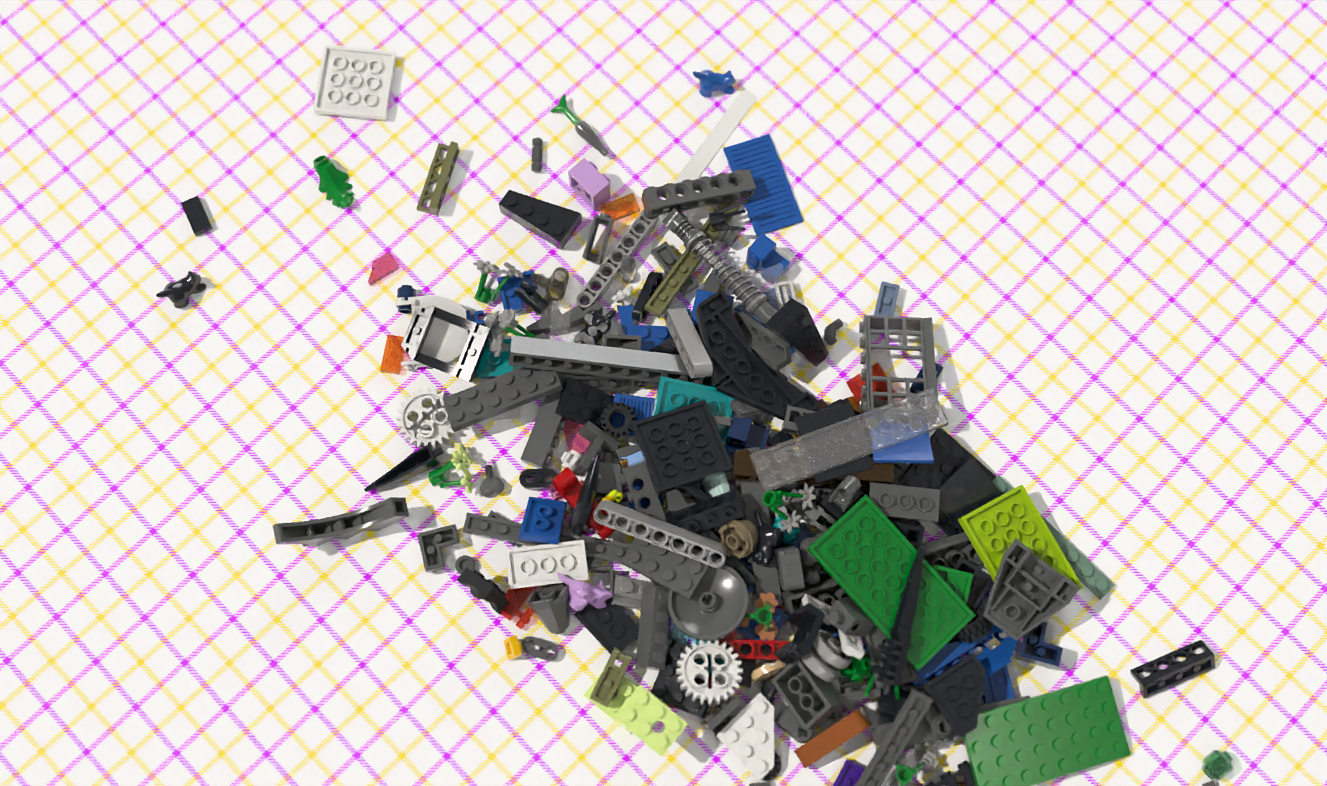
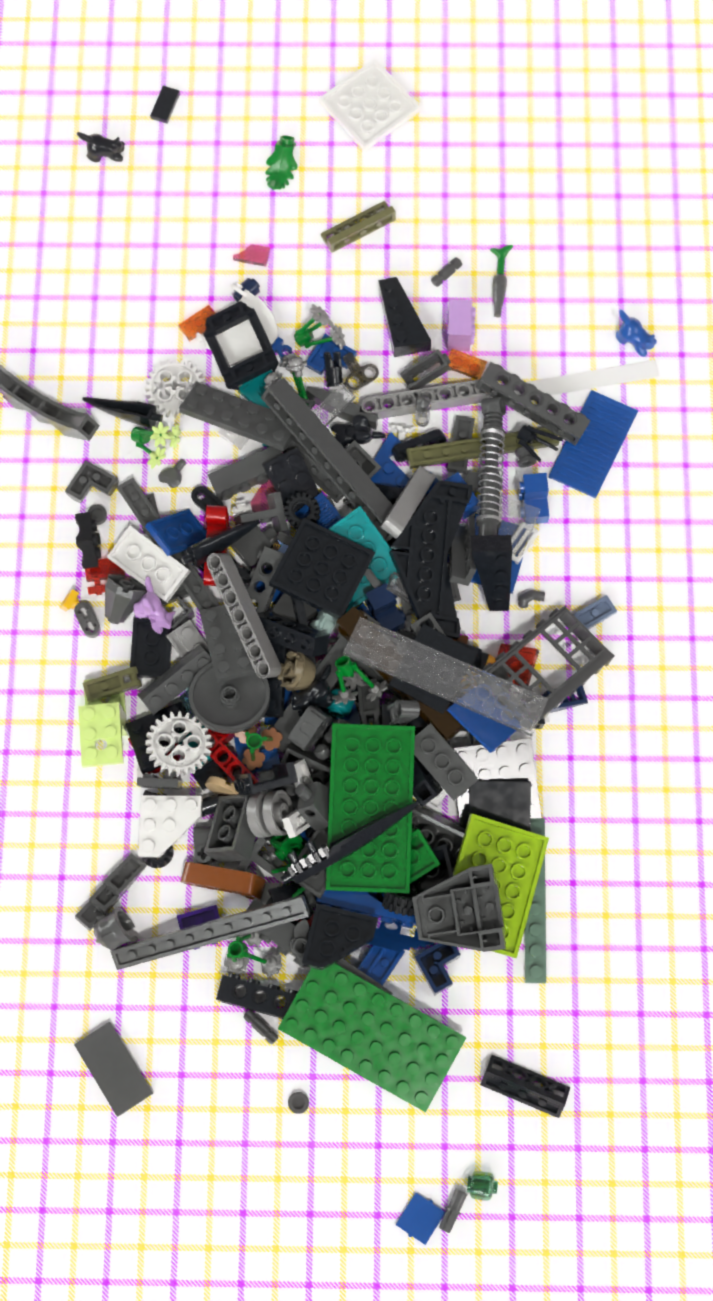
camera: 50 degrees right, 0 degrees up
neon yellow arm [600,490,623,503] -> none

